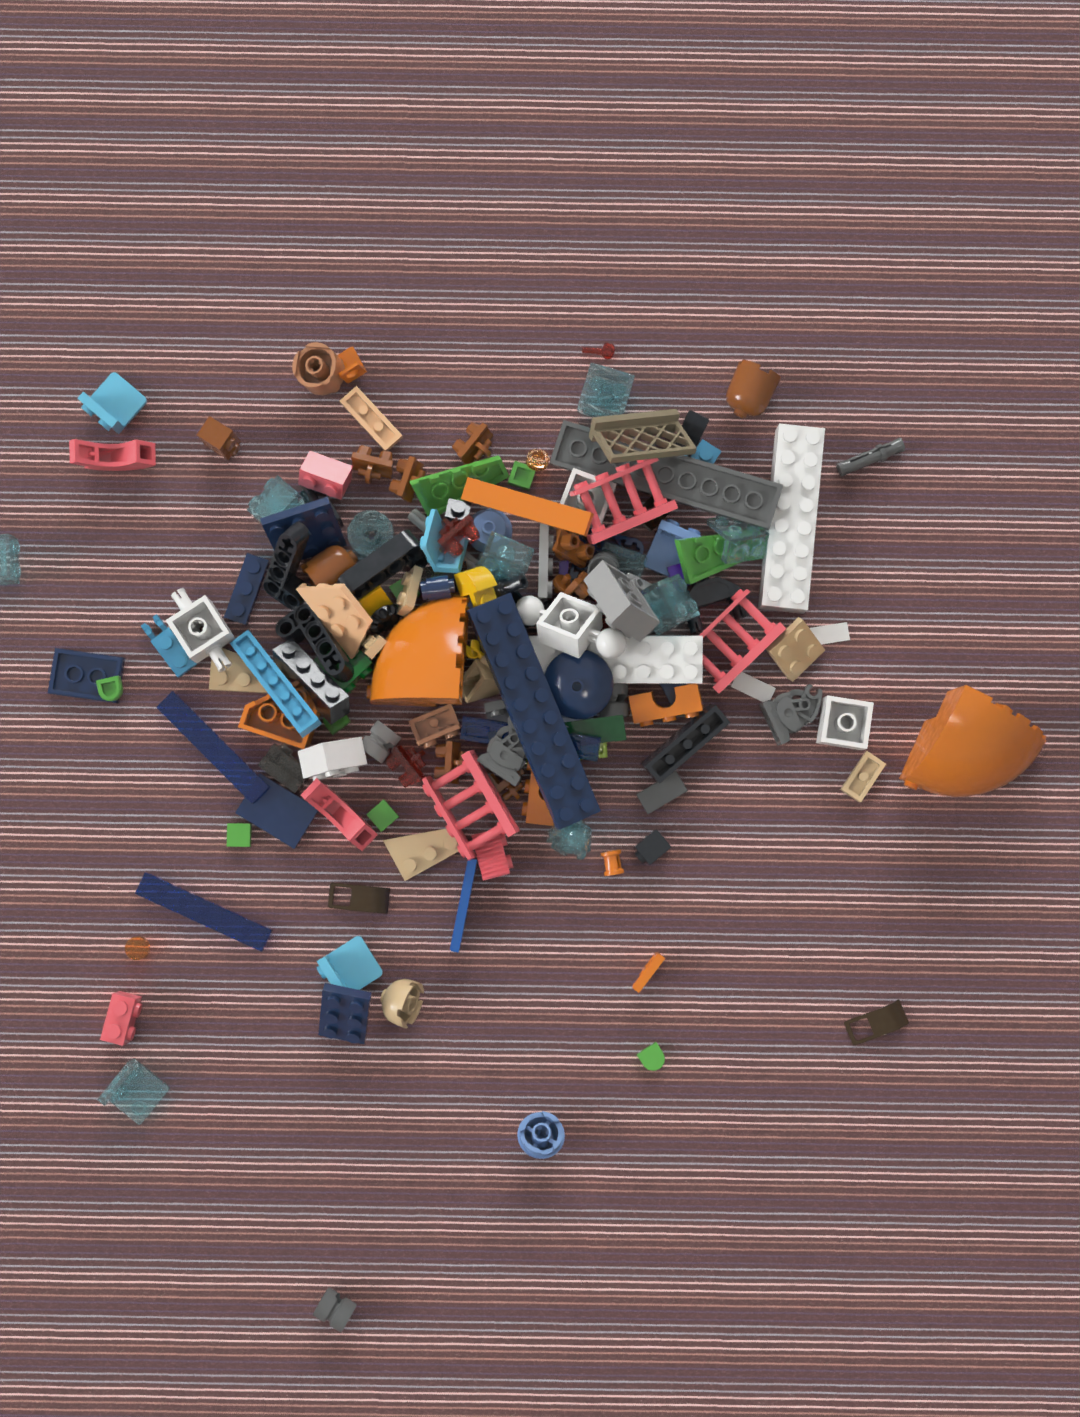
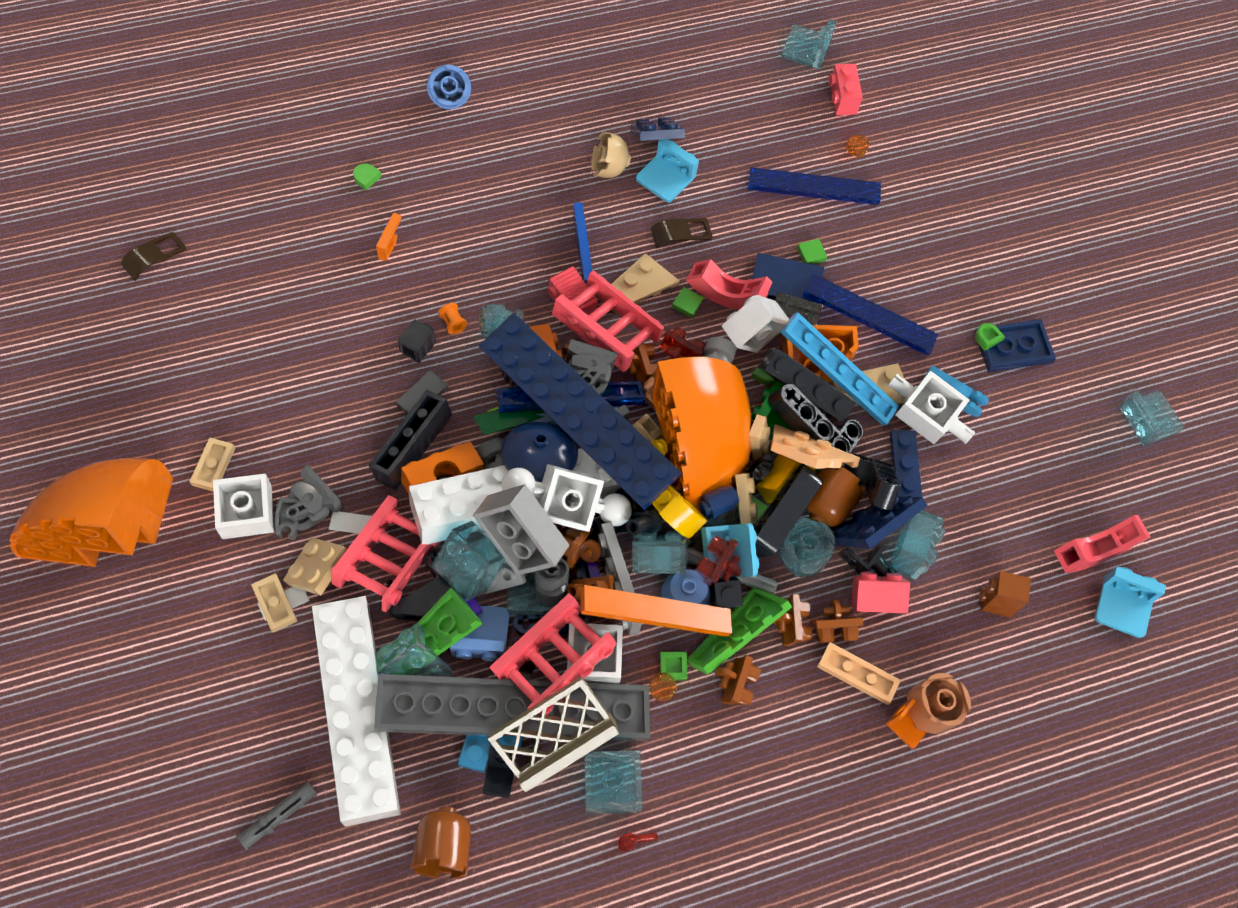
camera: 155 degrees right, 20 degrees down
none -> tan plate [251,573,297,633]

